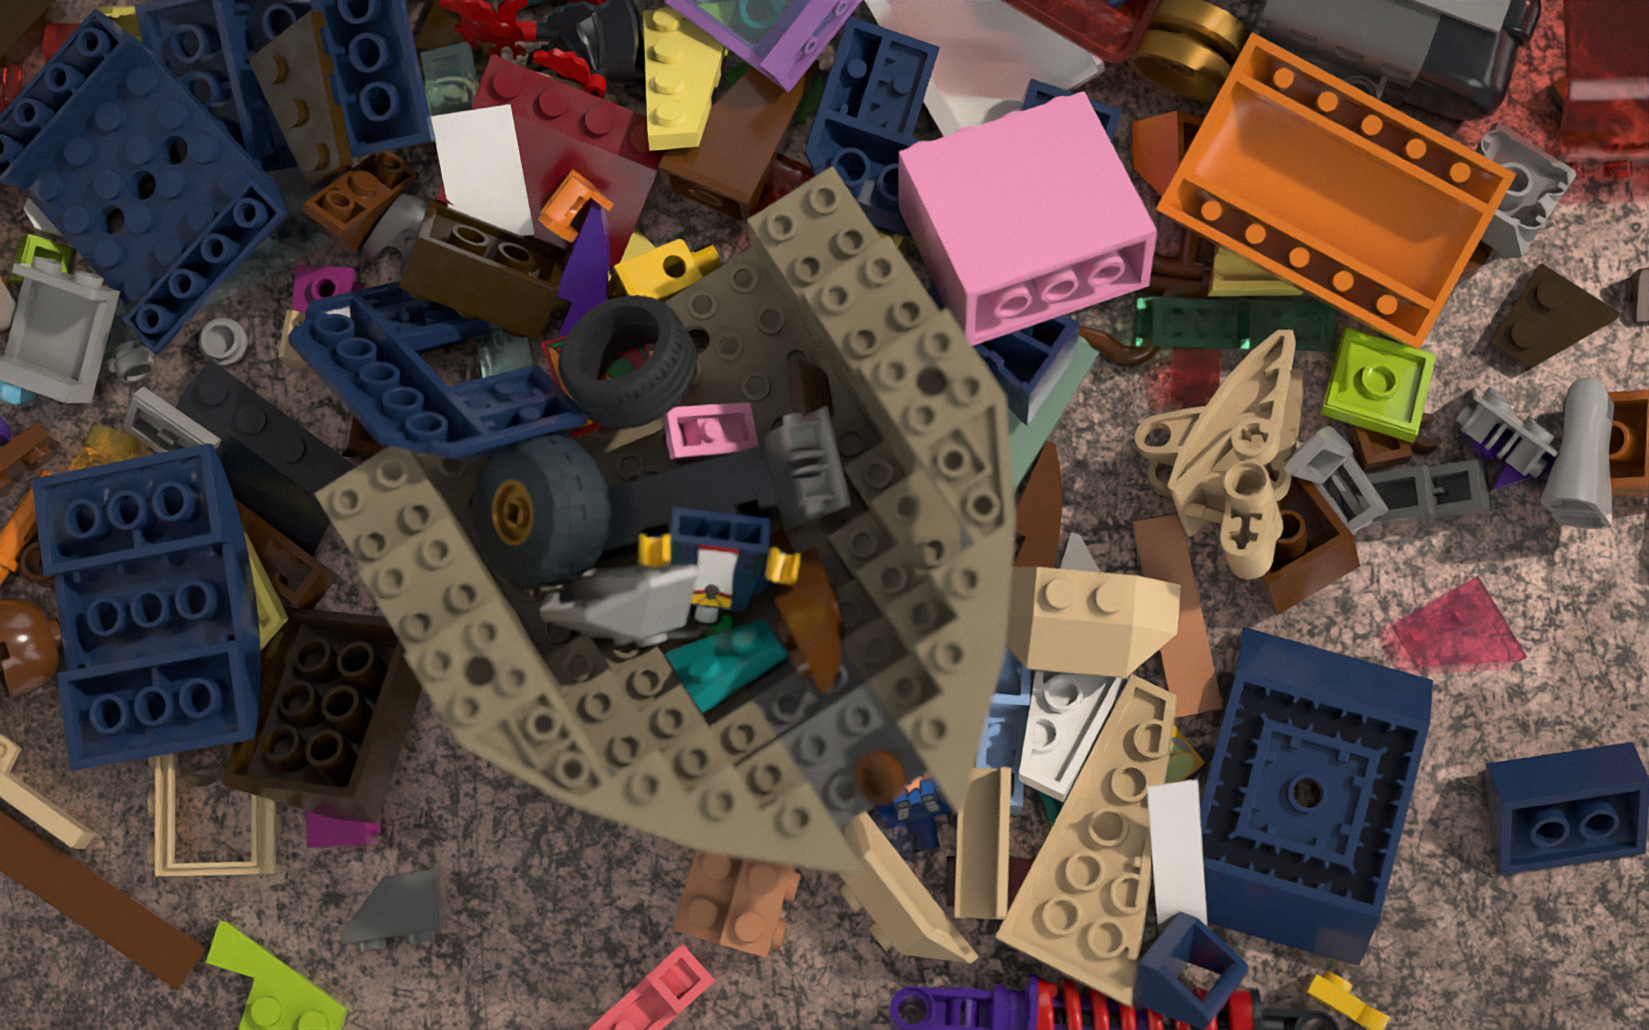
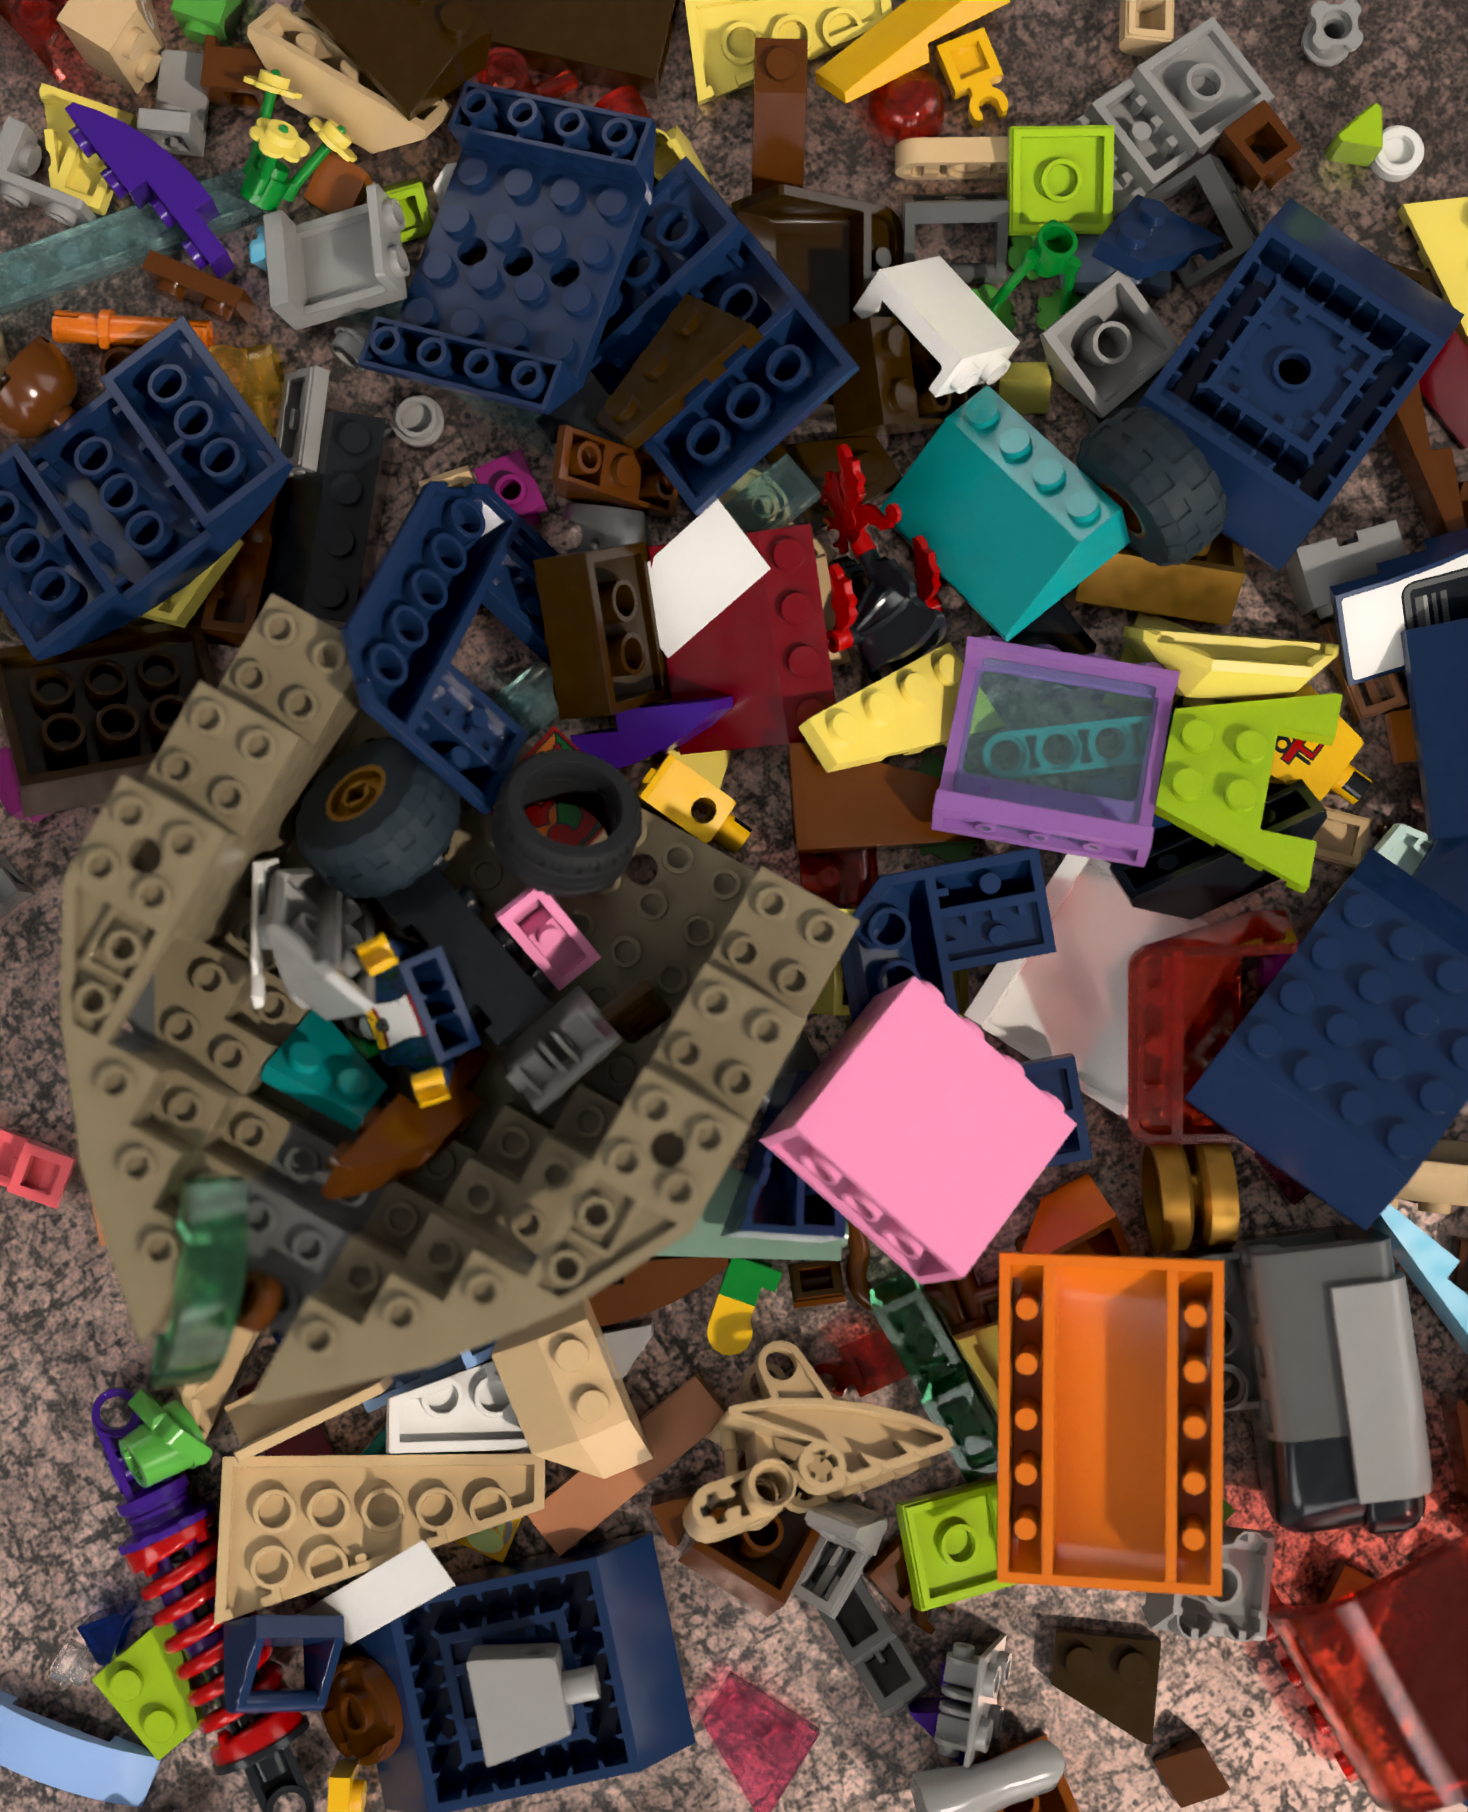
camera: 65 degrees right, 5 degrees up
orange piece [538,169,614,242] -> none
none -> bright green piece [119,1388,212,1488]
none -> clear green slope [149,1175,248,1390]
none -> white piece [251,858,280,1009]
none -> reddish brown tile [321,1654,404,1767]
none -> light grey torso [466,1643,601,1767]
none -> reddish brown slope [650,1484,698,1548]
none -> leg [707,1258,782,1356]
none -> reddish brown slope [788,1261,846,1308]

